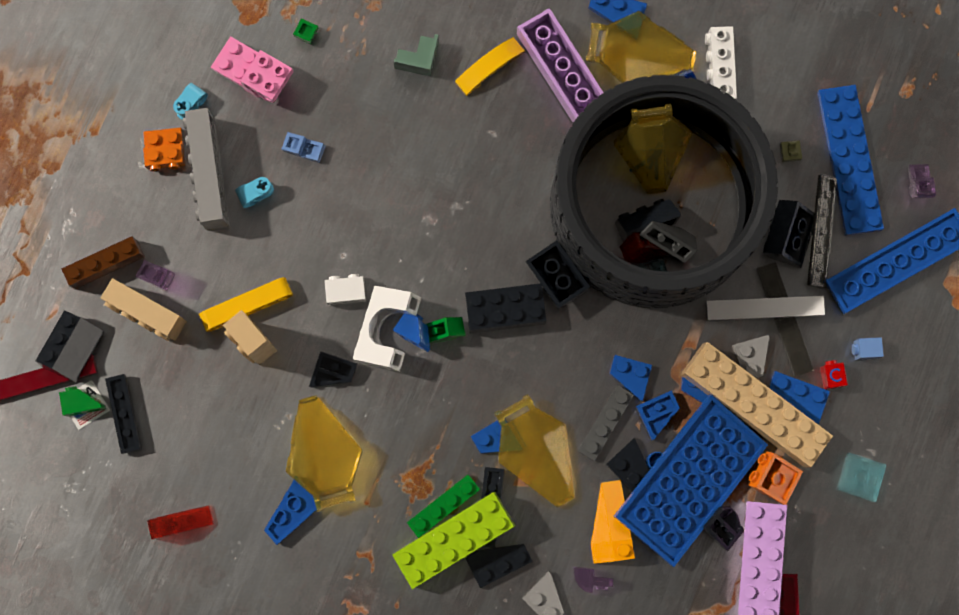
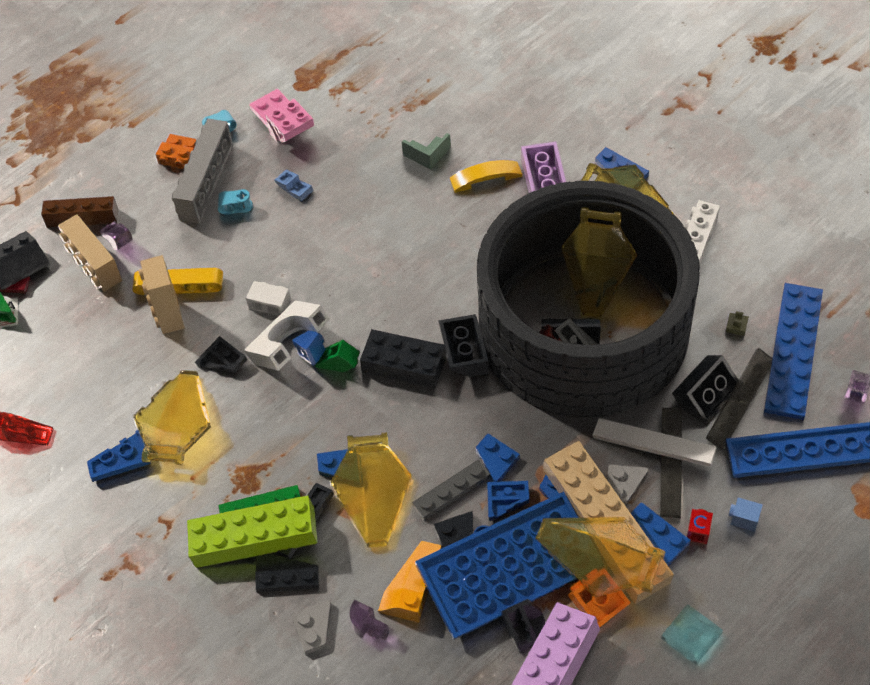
camera: 30 degrees right, 25 degrees down
black plate [105,374,142,454] -> none
green plate [293,18,319,44] -> none
none -> clear yellow windscreen [536,517,666,597]

